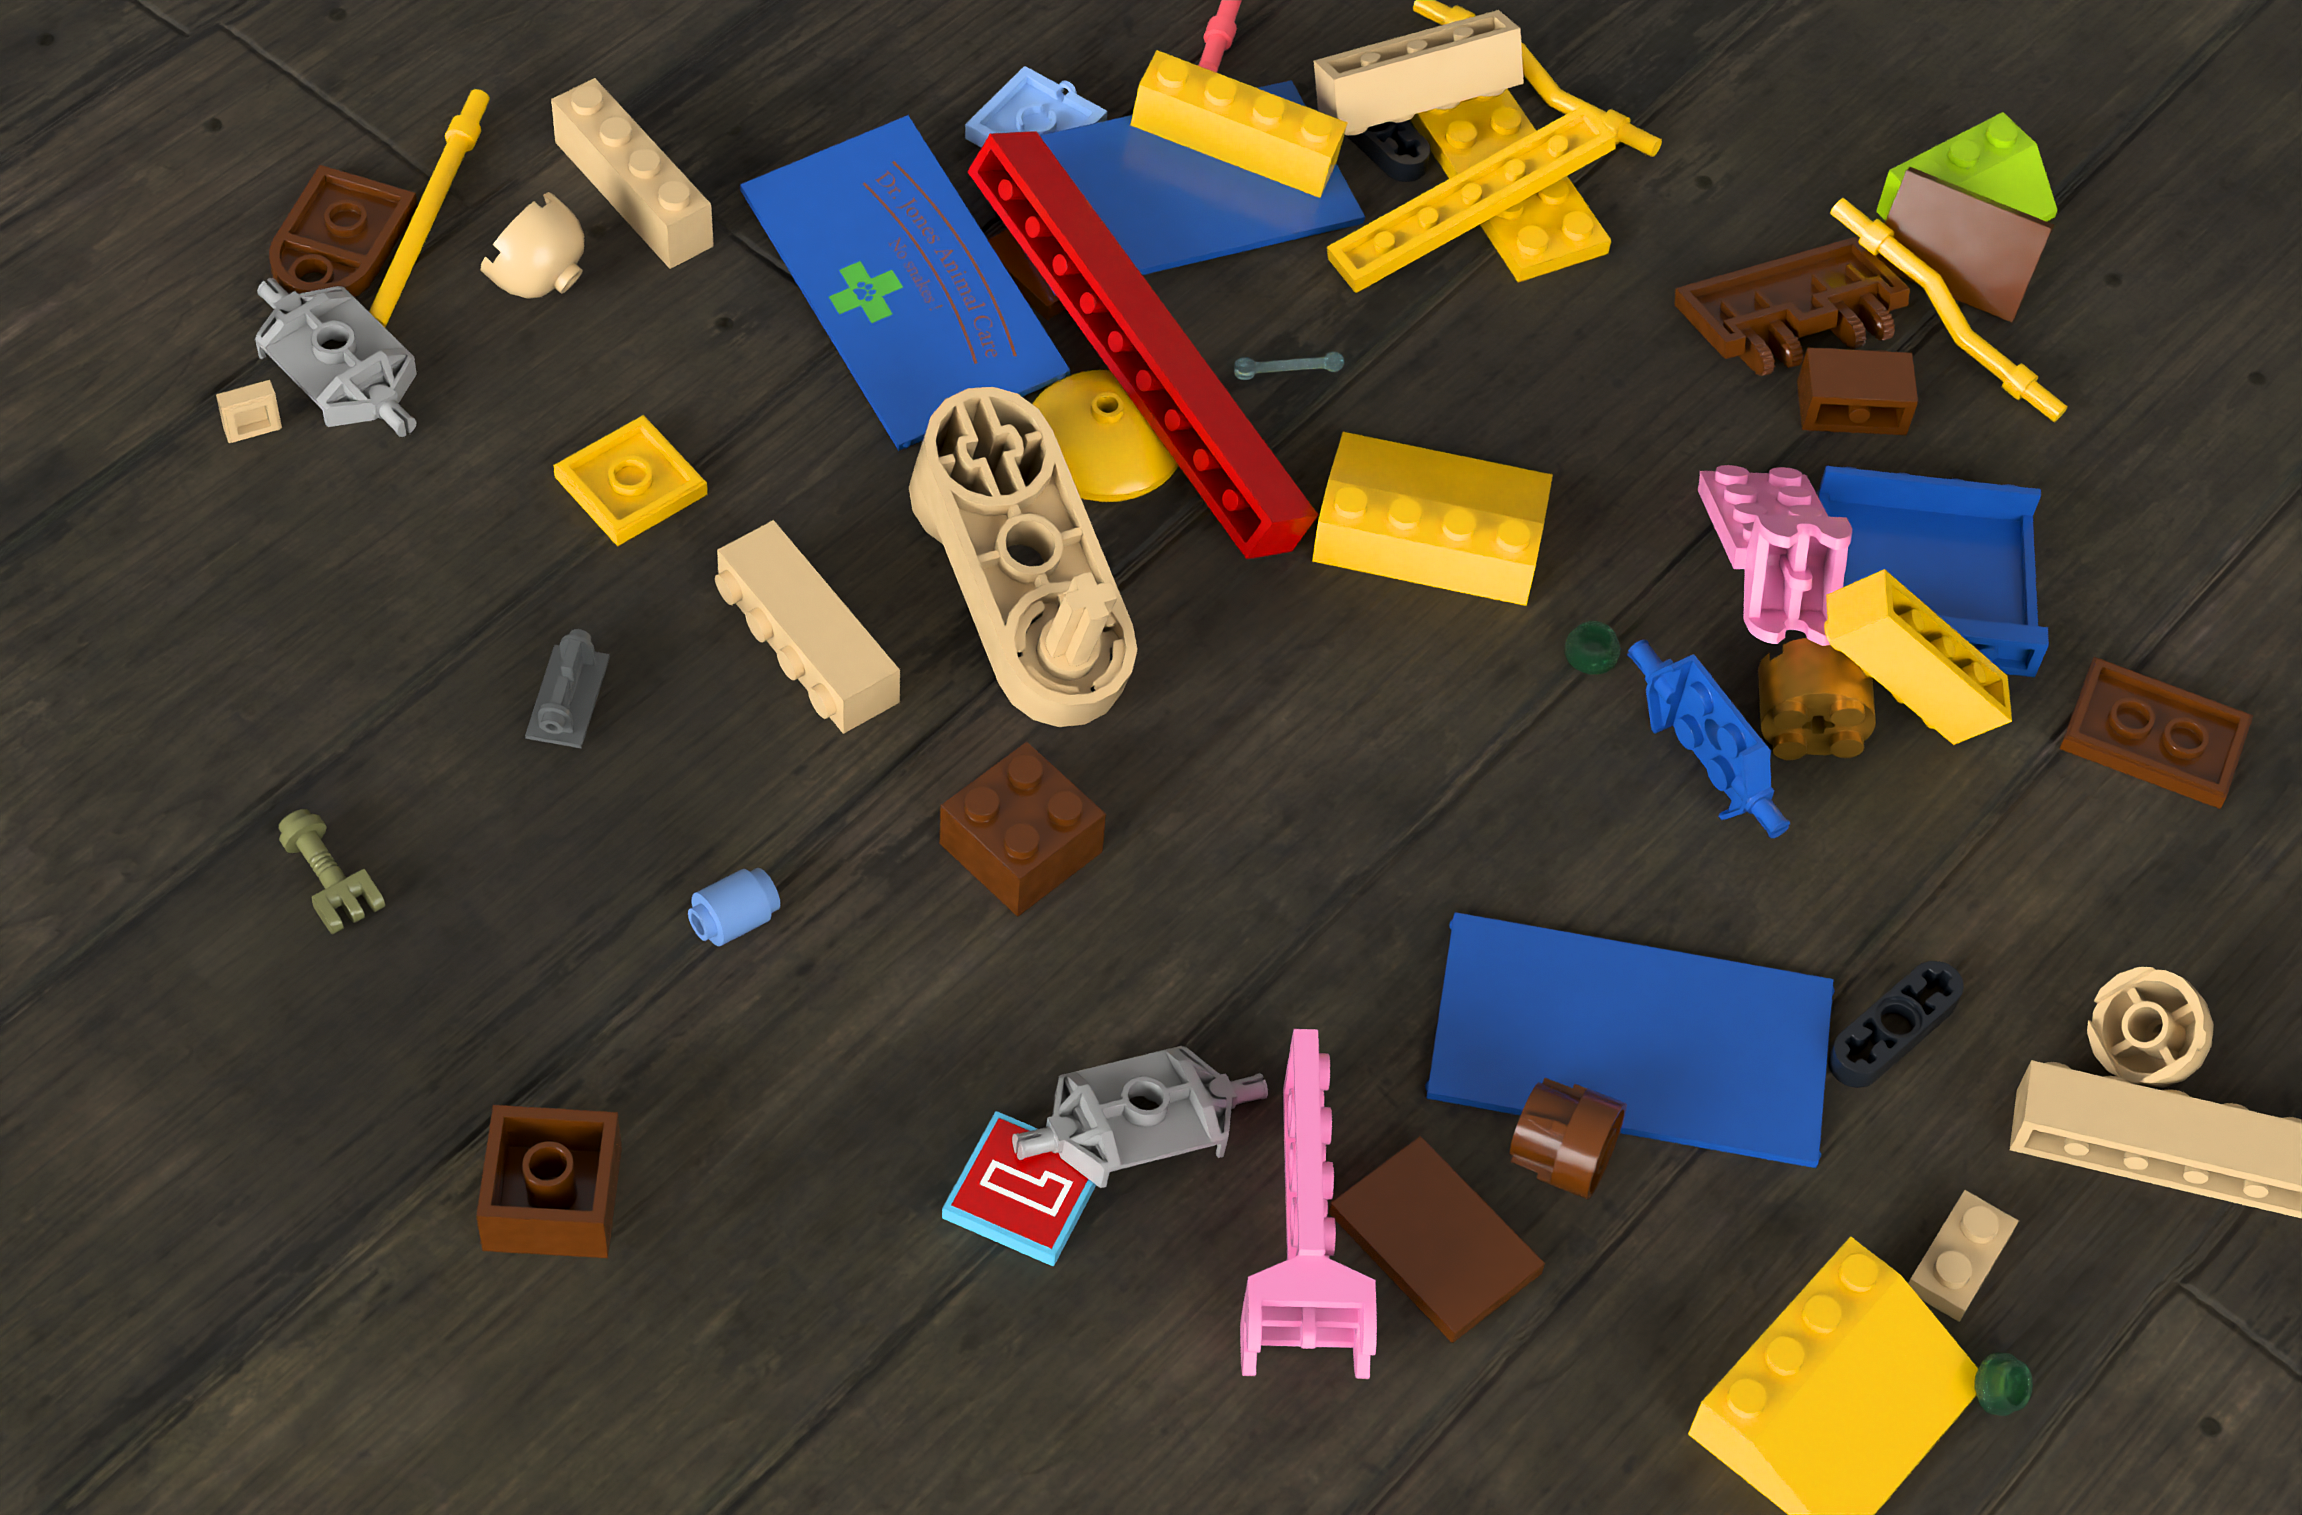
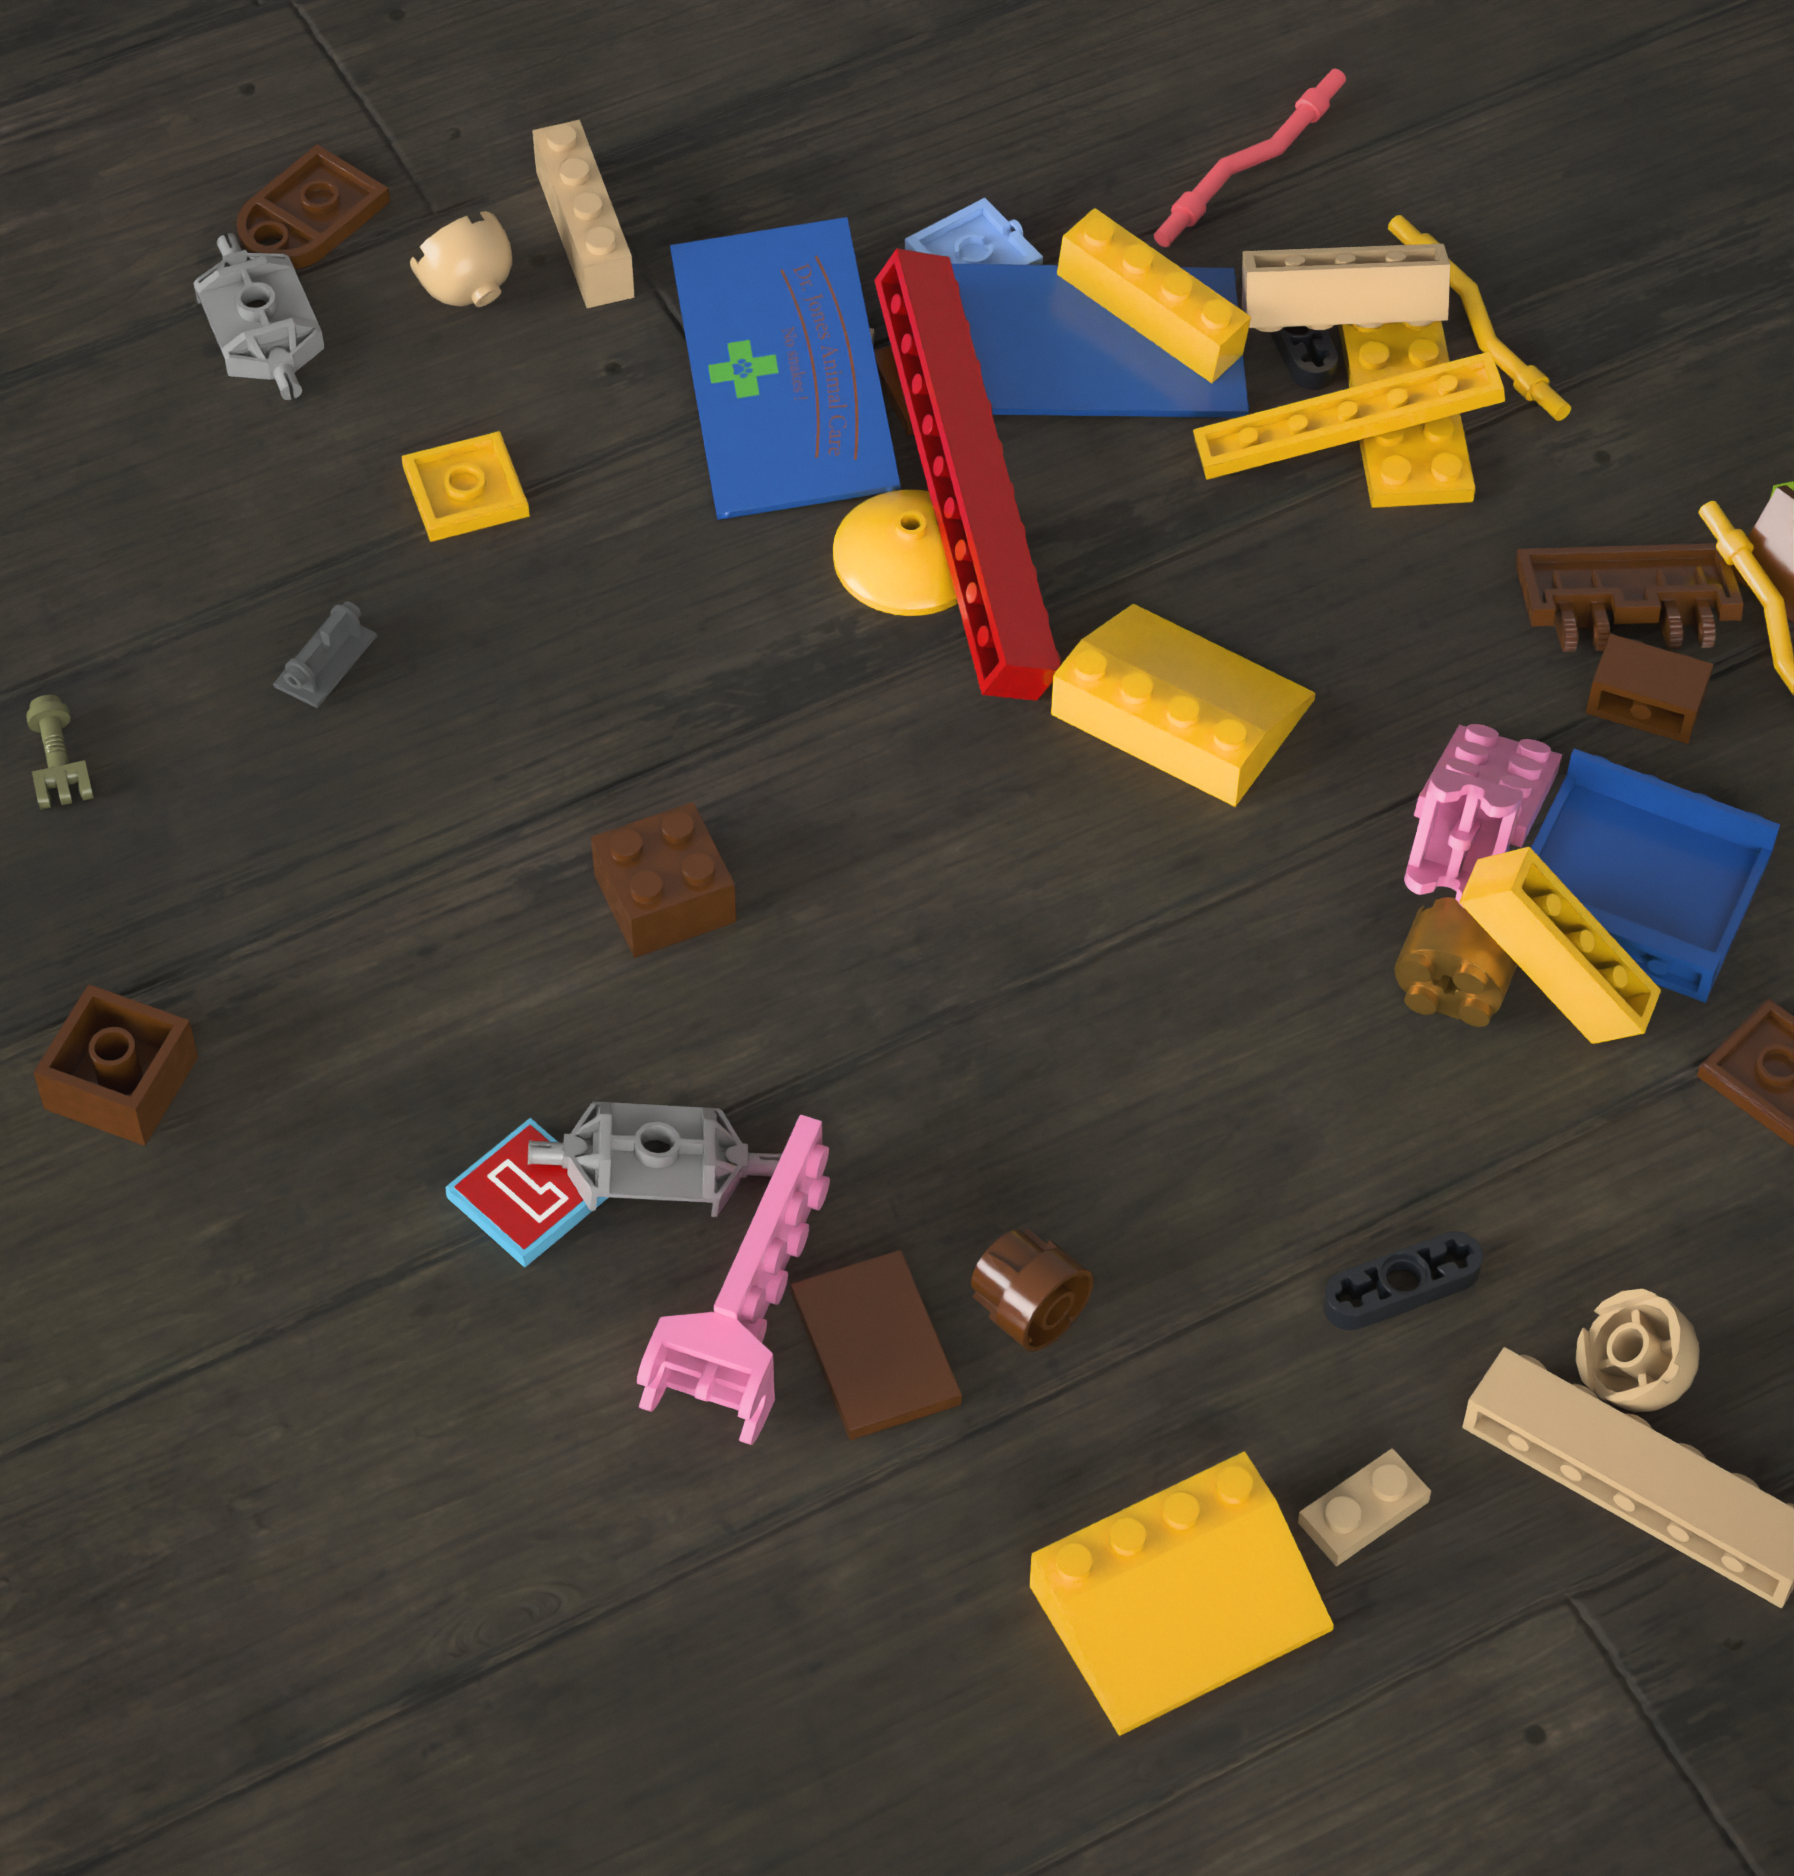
camera: 25 degrees right, 0 degrees up
tan tile [216,380,282,443] -> none
yellow bar [369,89,490,327] -> none
medium blue brick [688,868,780,946] -> none
tan brick [715,520,900,734] -> none
tan beam [909,387,1137,727] -> none
clear light blue hinge [1234,351,1344,380] -> none
blue piece [1425,912,1835,1168] -> none
clear green plate [1564,621,1621,674] -> none
blue plate [1627,639,1790,838] -> none
clear green plate [1975,1352,2033,1416] -> none

